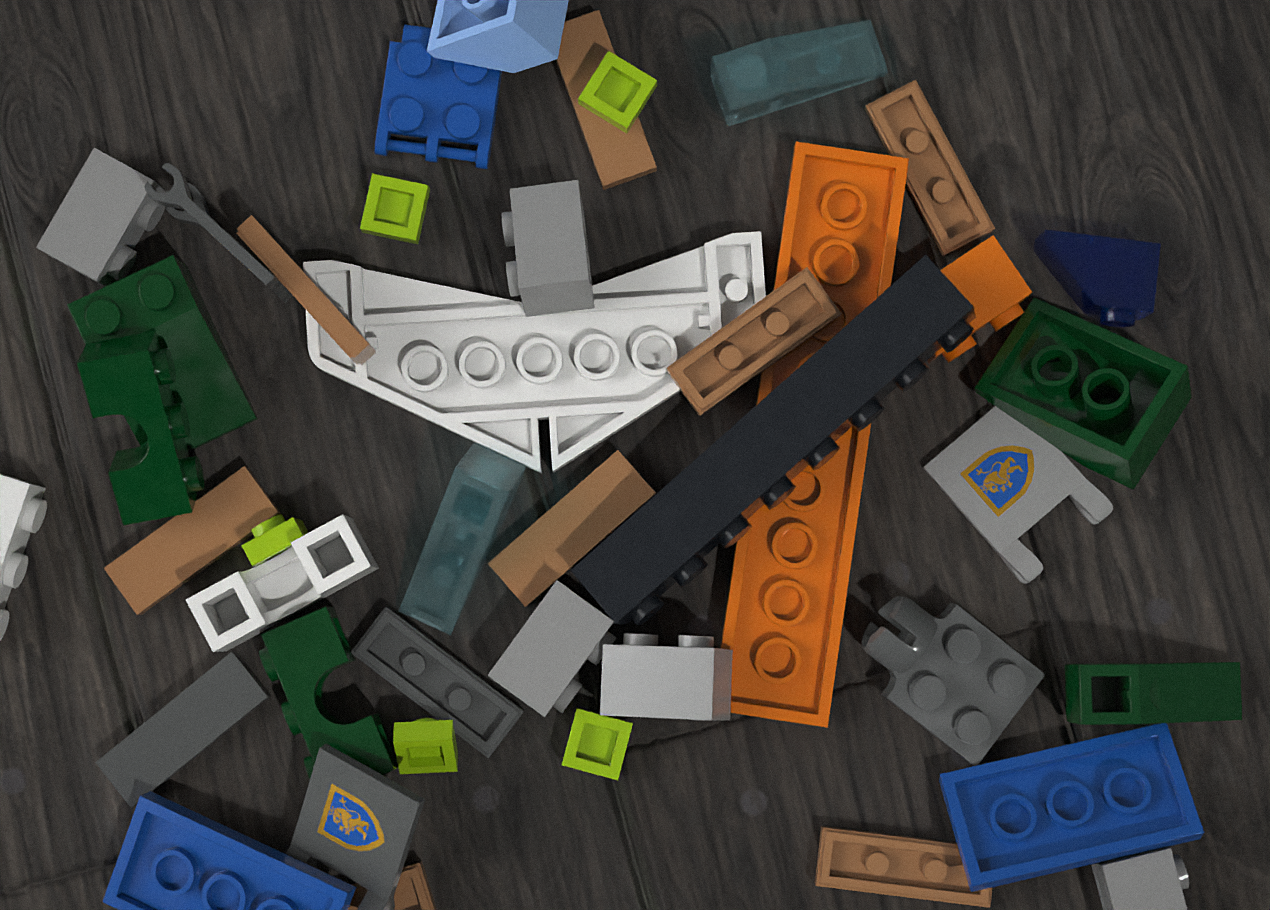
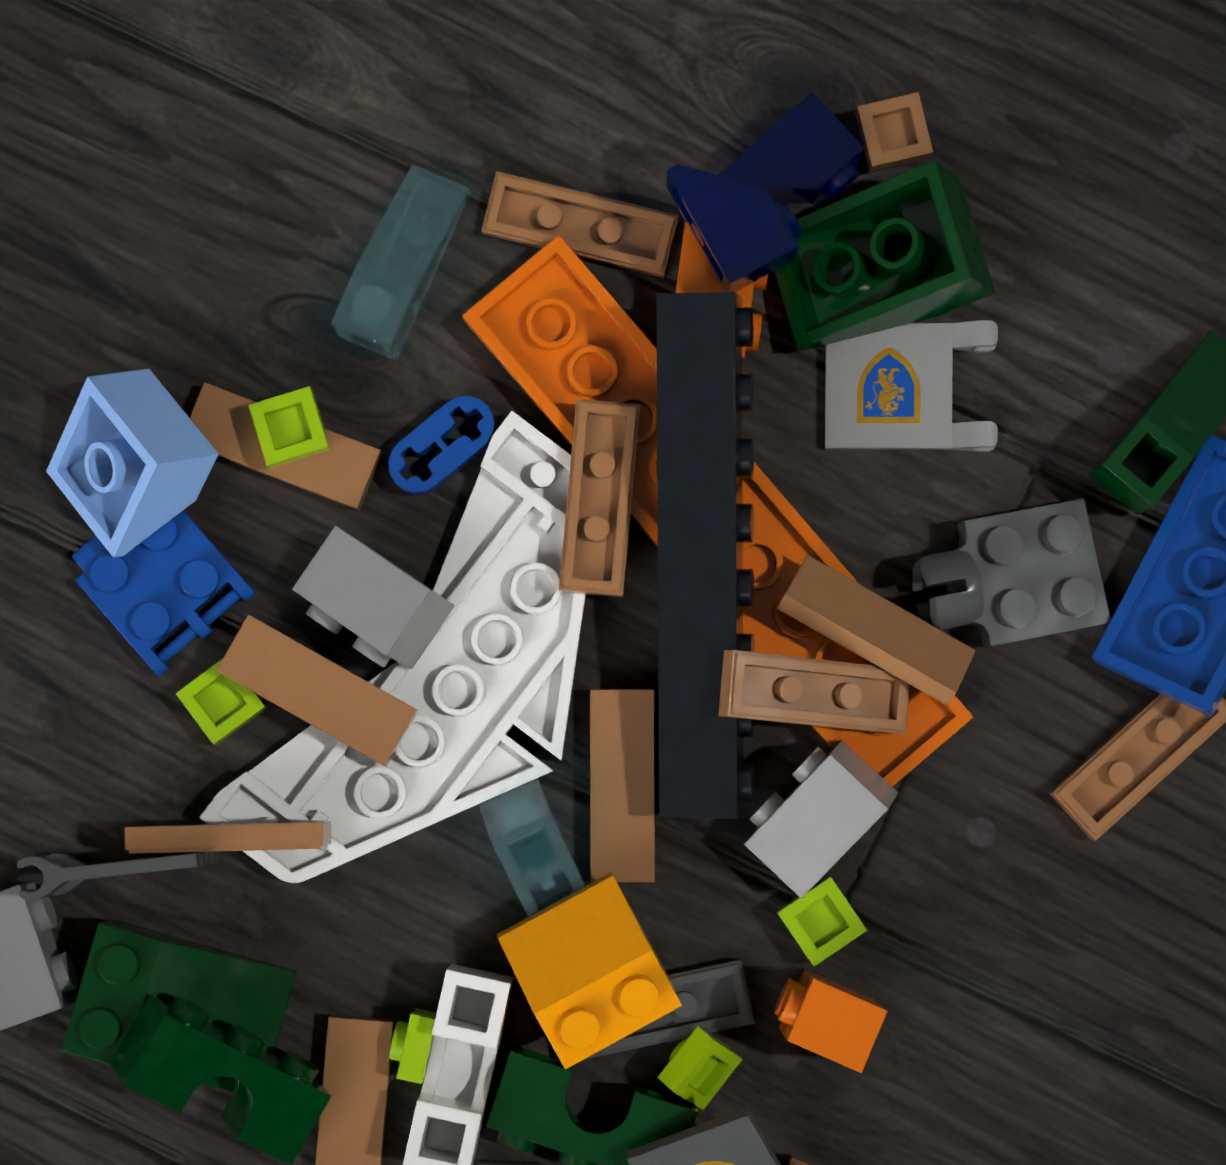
camera: 45 degrees left, 0 degrees up
light grey brick [488,580,617,717] -> none
none -> medium nougat tile [216,615,418,766]
none -> blue beam [388,396,496,496]
none -> light orange slope [497,872,682,1070]
none -> clear blue slope [666,164,802,292]
none -> medium nougat tile [718,650,910,734]
none -> orange brick [774,969,887,1073]
none -> medium nougat tile [777,554,976,705]
none -> medium nougat plate [855,92,933,172]

